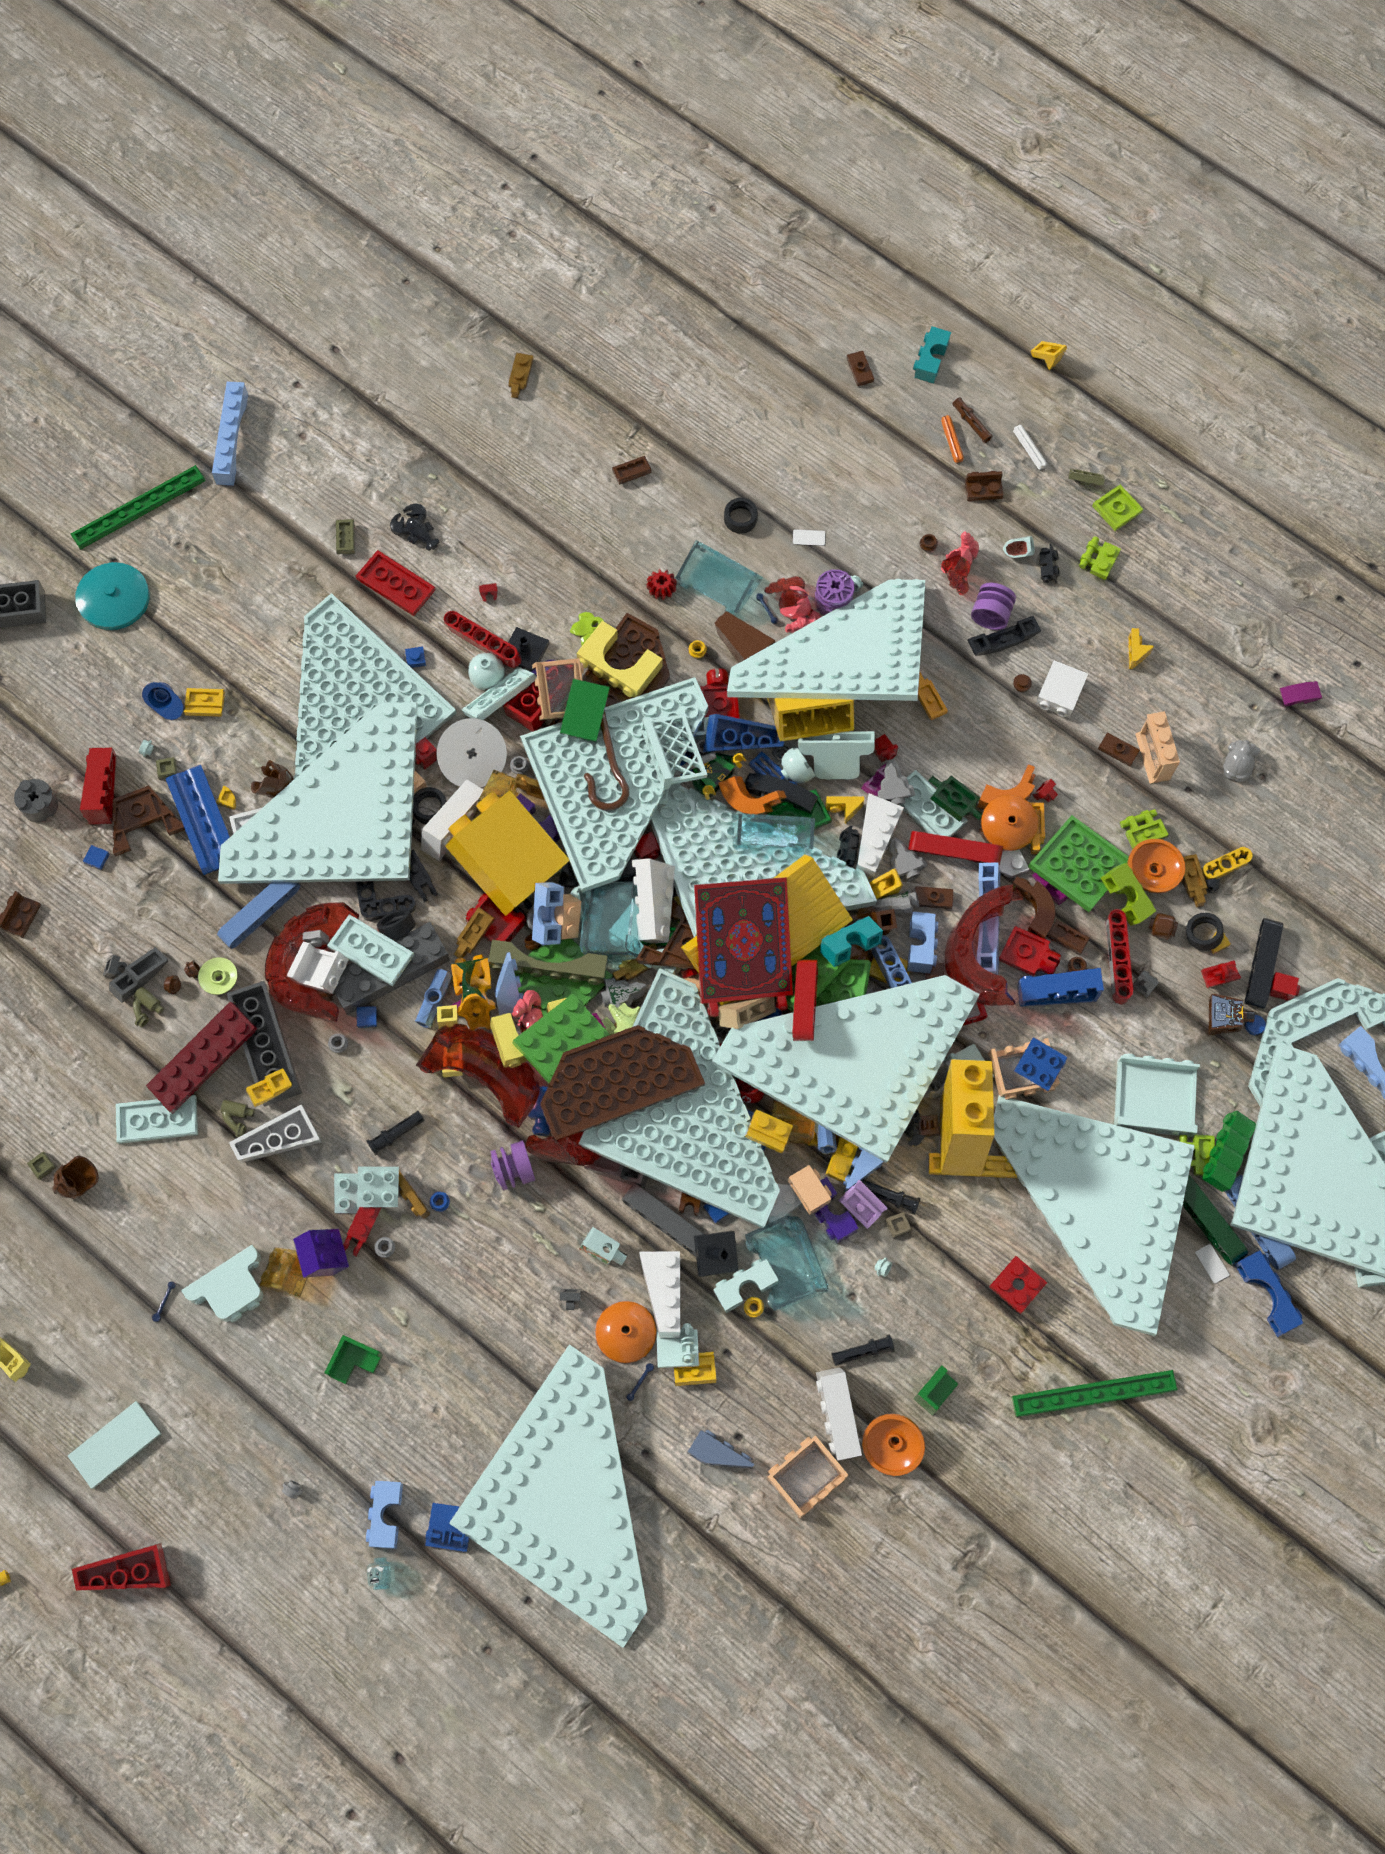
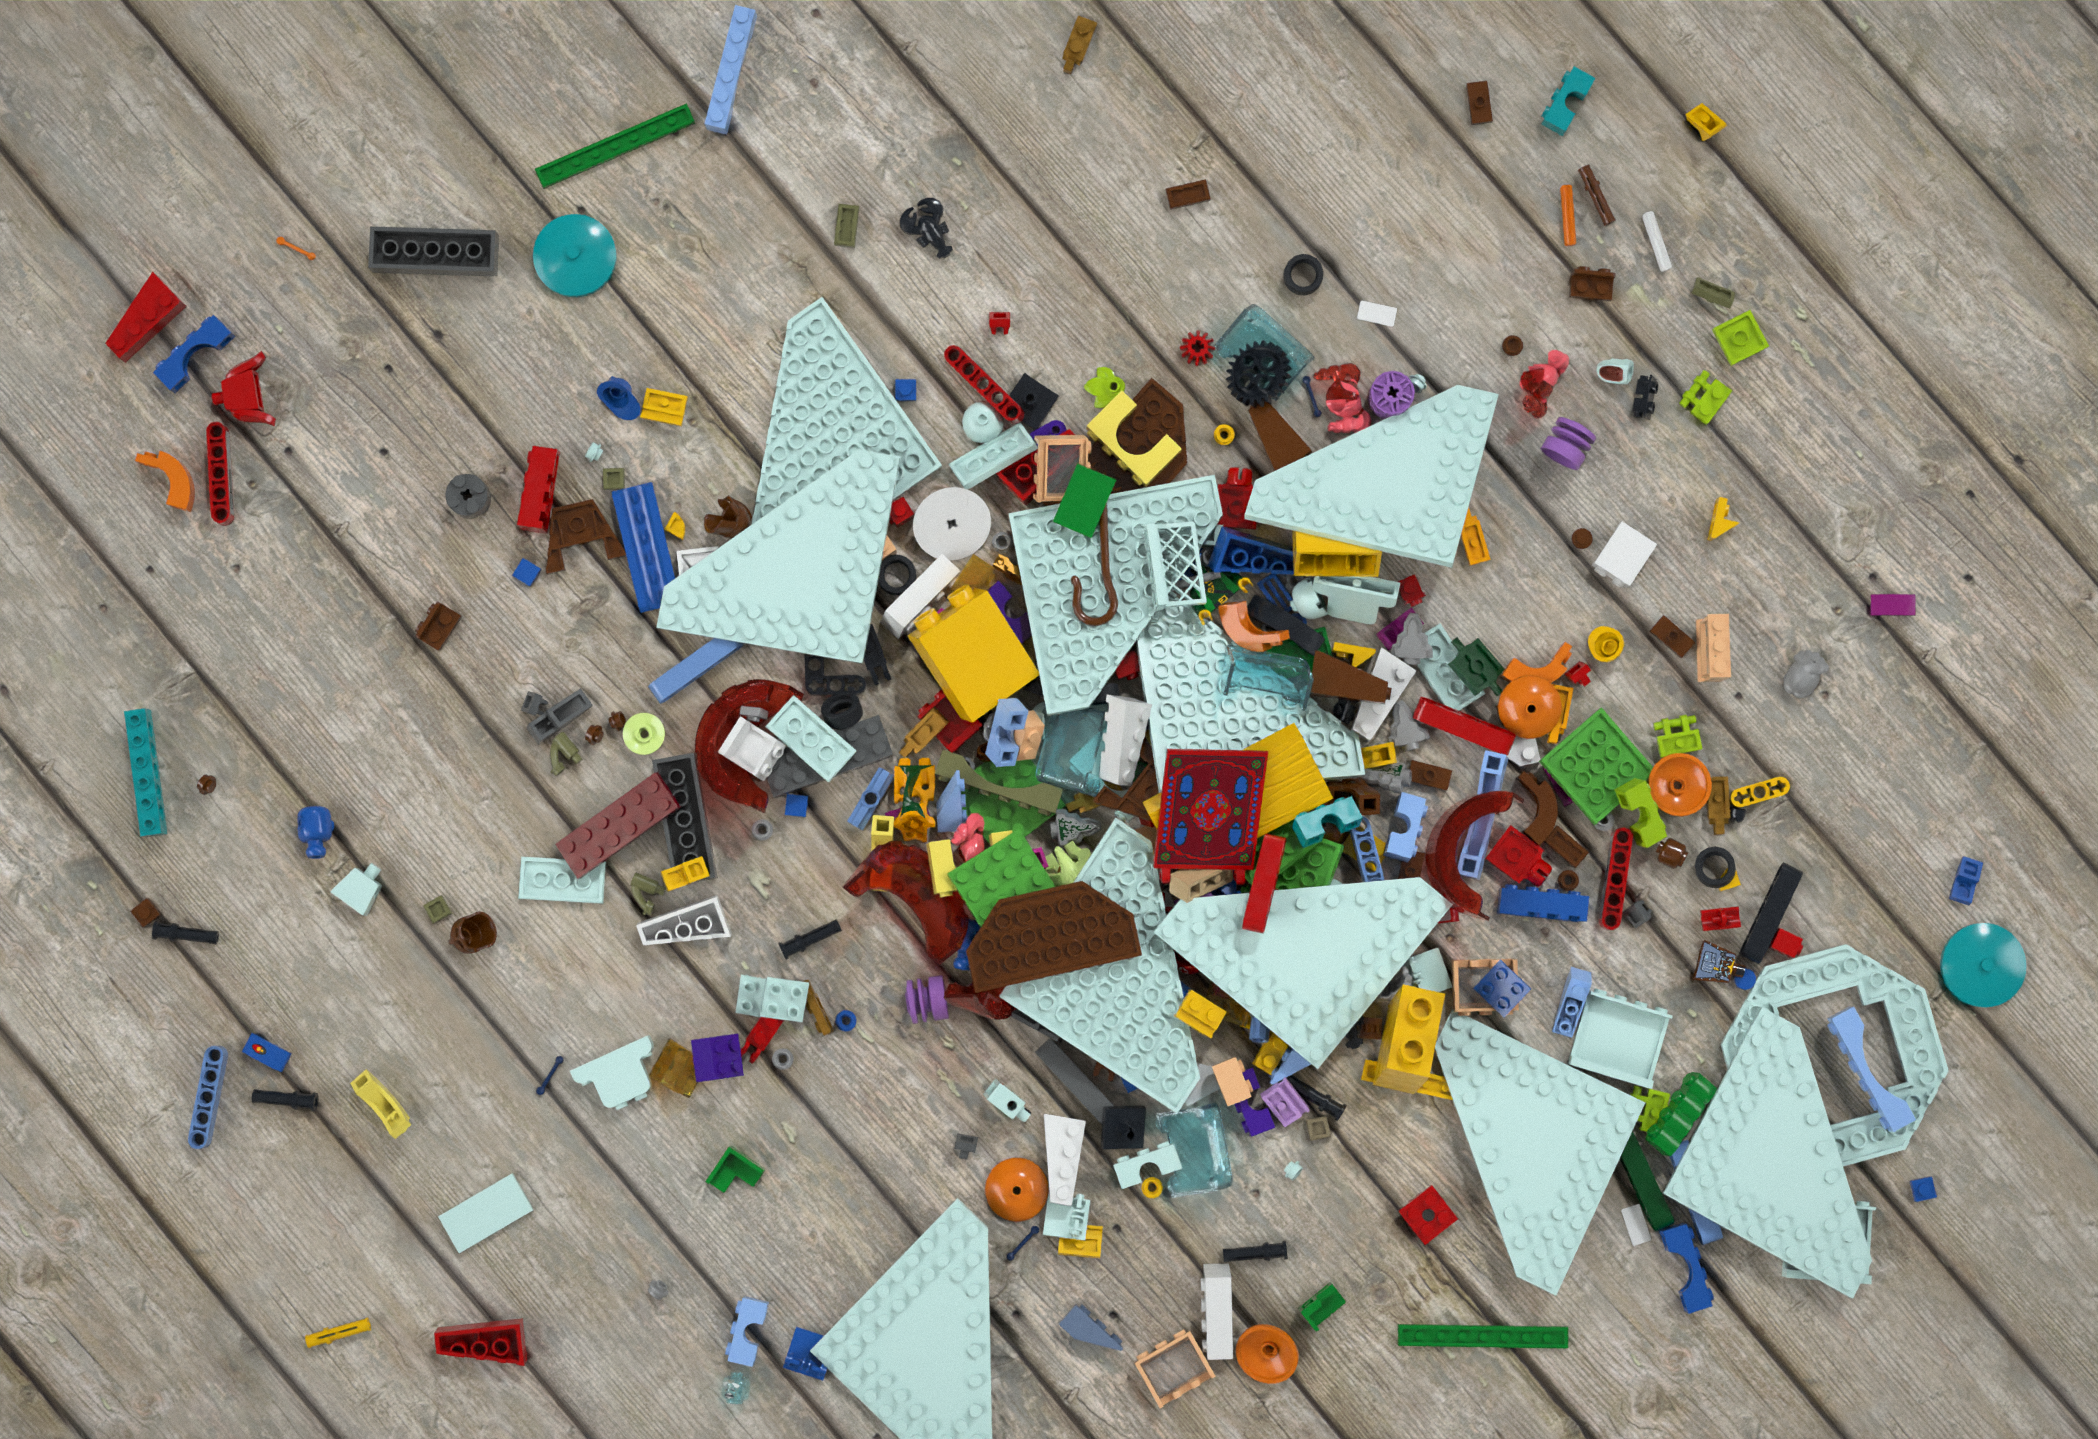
camera: 10 degrees right, 15 degrees up
red plate [356,550,436,616] -> none
black slope [967,616,1041,656] -> none
none -> black gear [1226,340,1292,408]
none -> reddish brown slope [1309,650,1392,705]
none -> light blue slope [1552,967,1592,1038]
none -> yellow piece [1588,626,1625,662]
none -> light grey plate [1594,812,1614,831]

